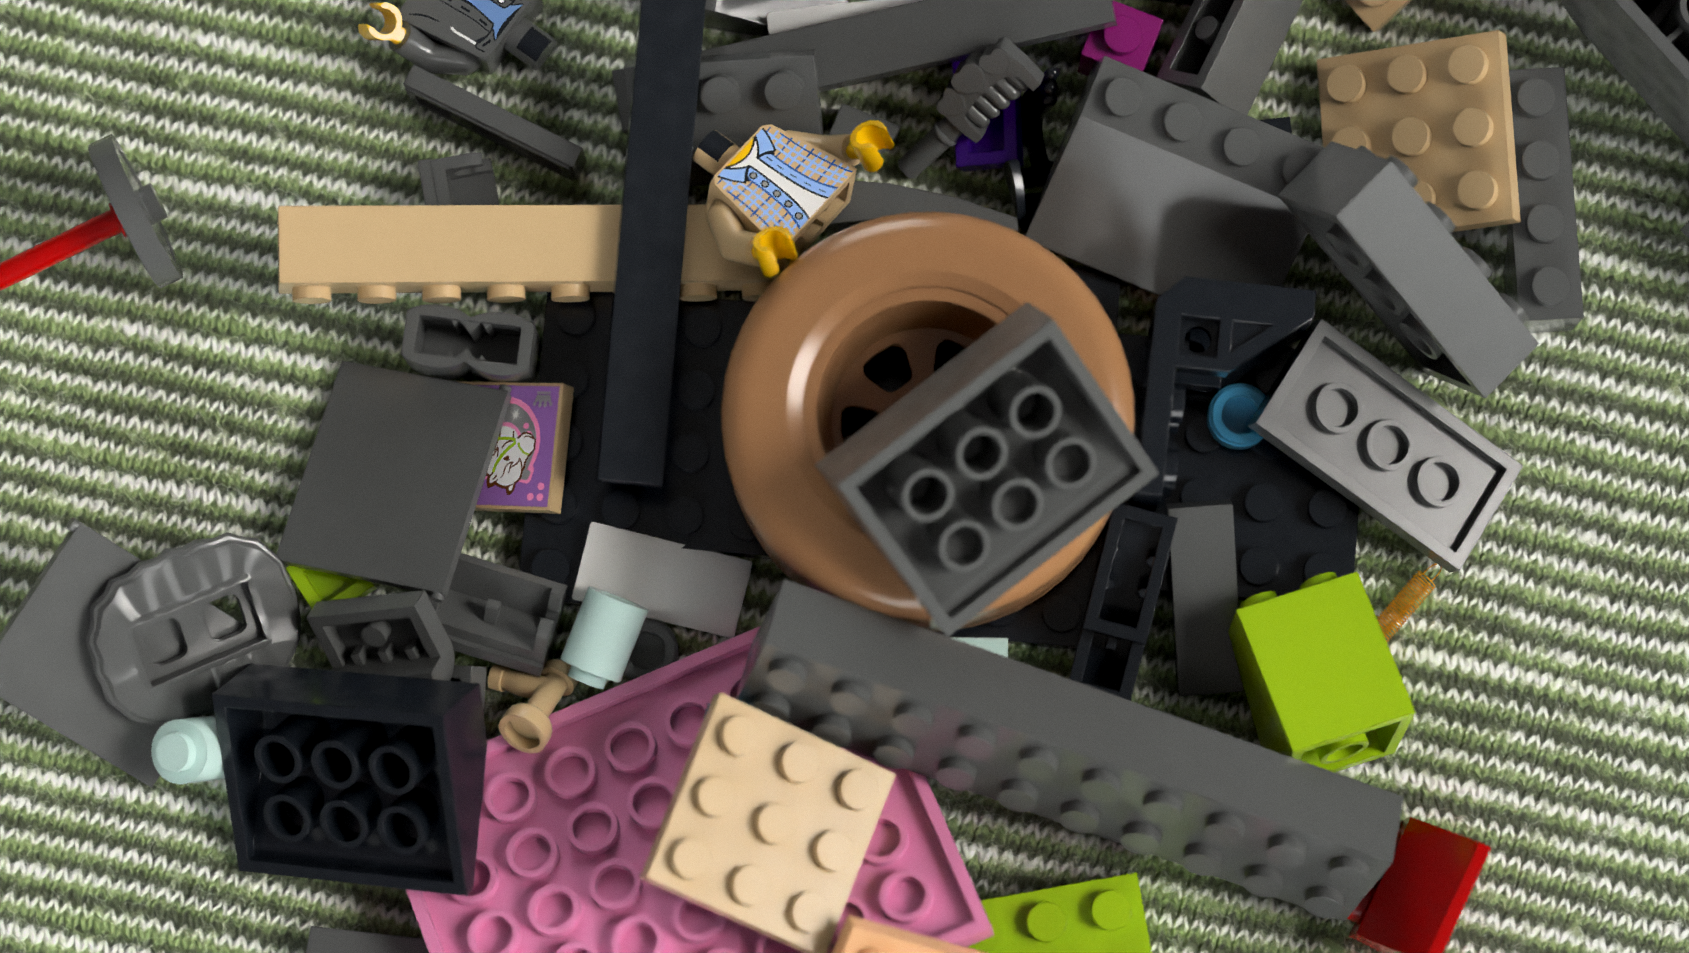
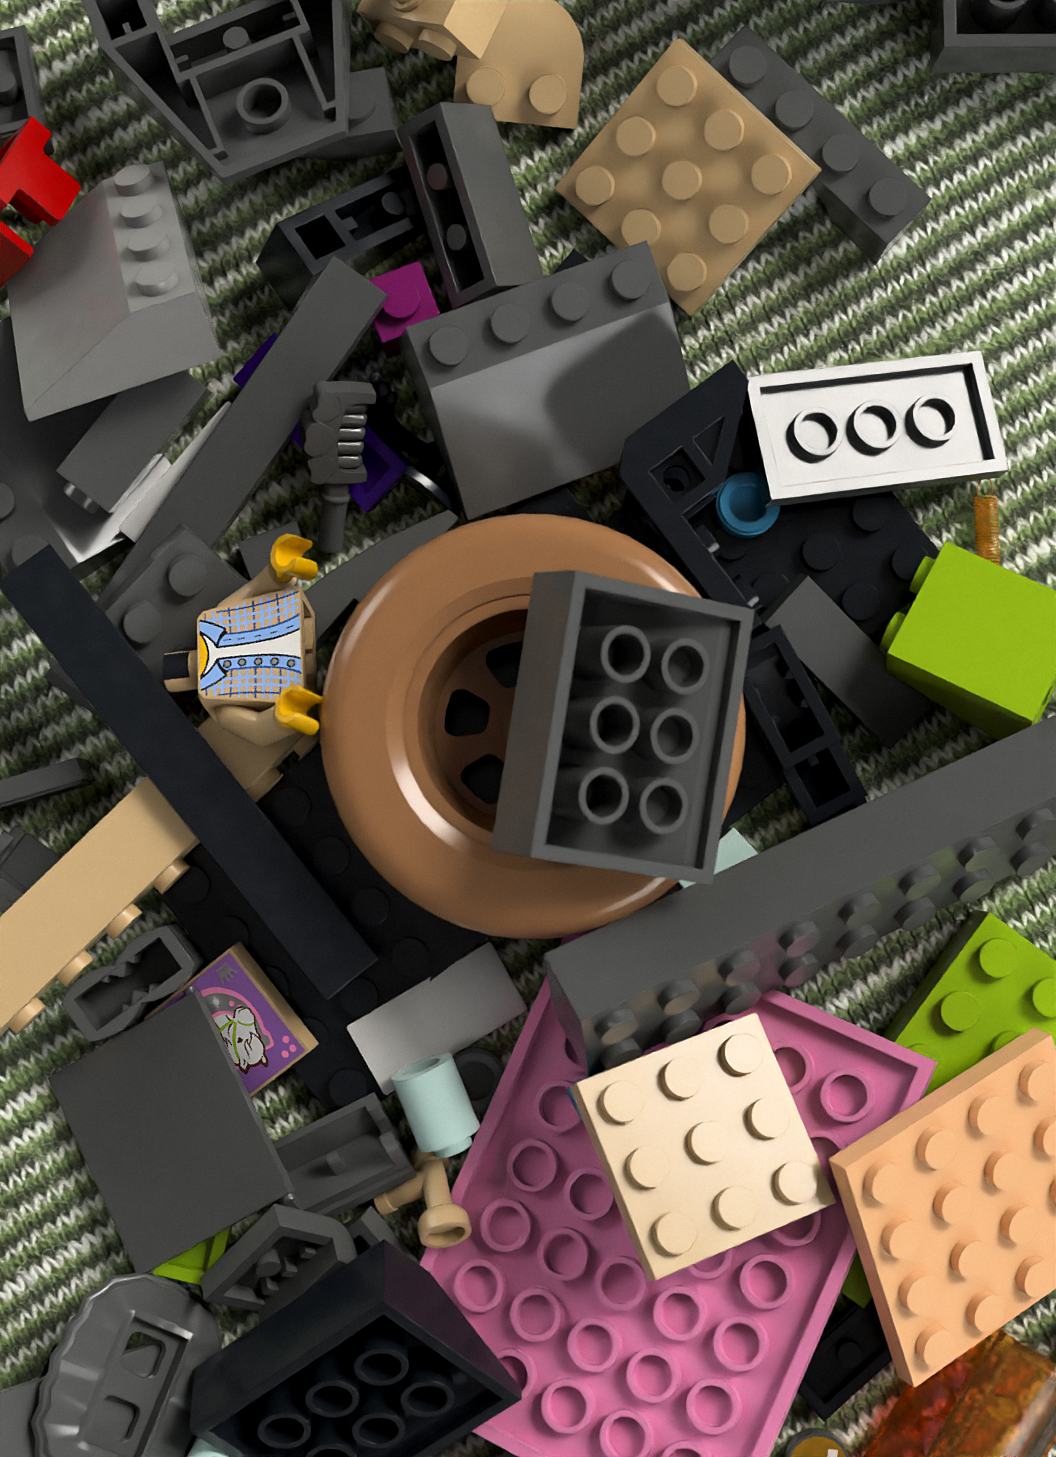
camera: 50 degrees left, 5 degrees up
brick [1278,141,1539,398] -> none

